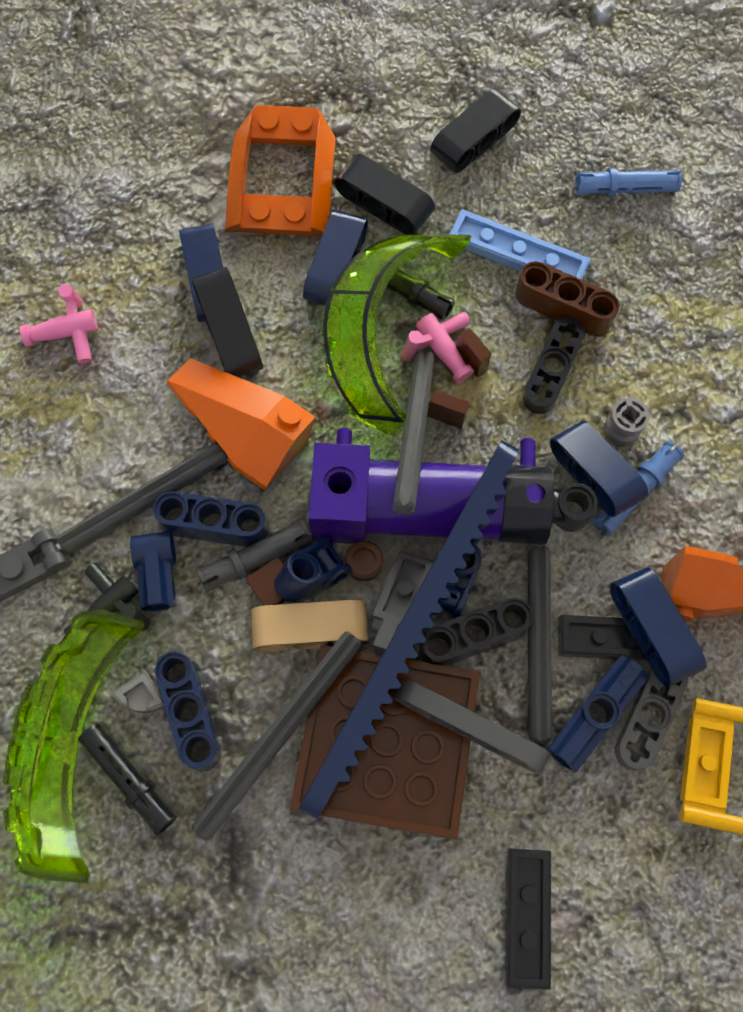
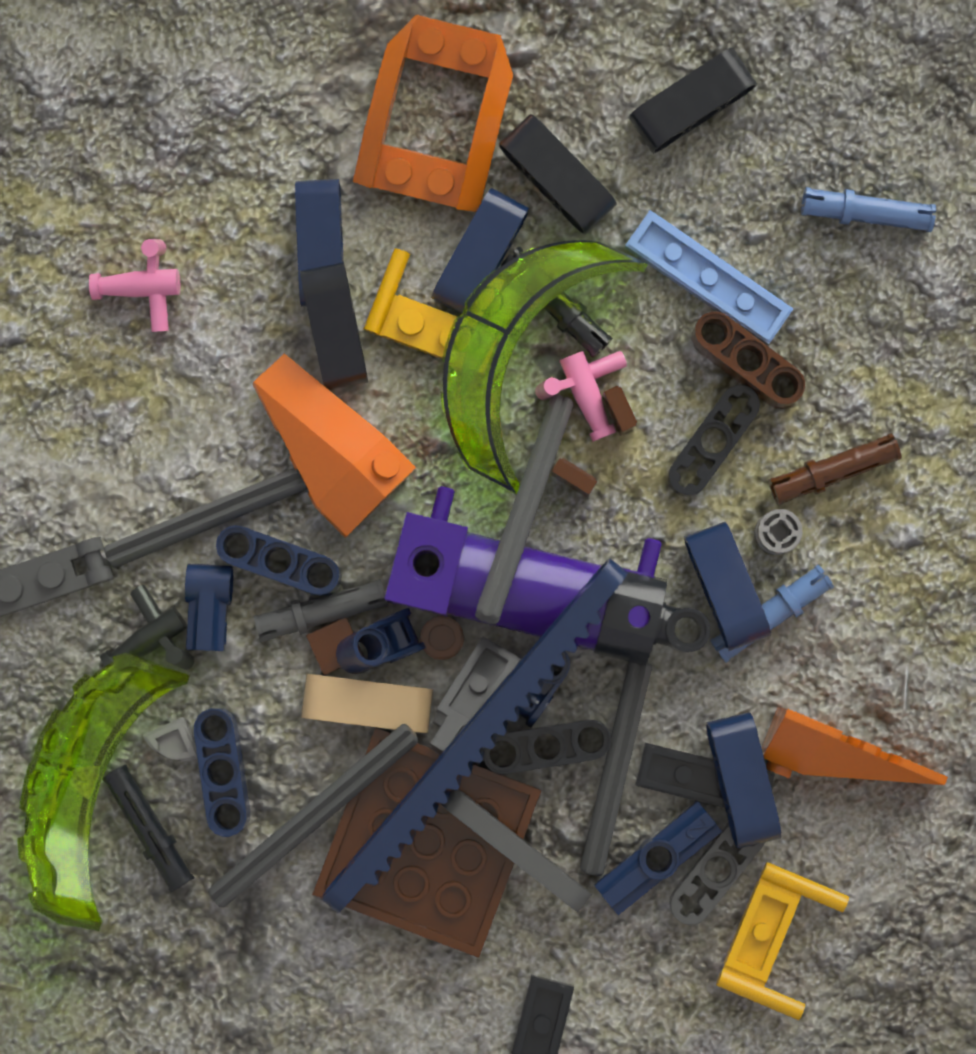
camera: 15 degrees right, 15 degrees up
none -> yellow plate [363,248,516,375]
none -> reddish brown pin [768,433,902,506]

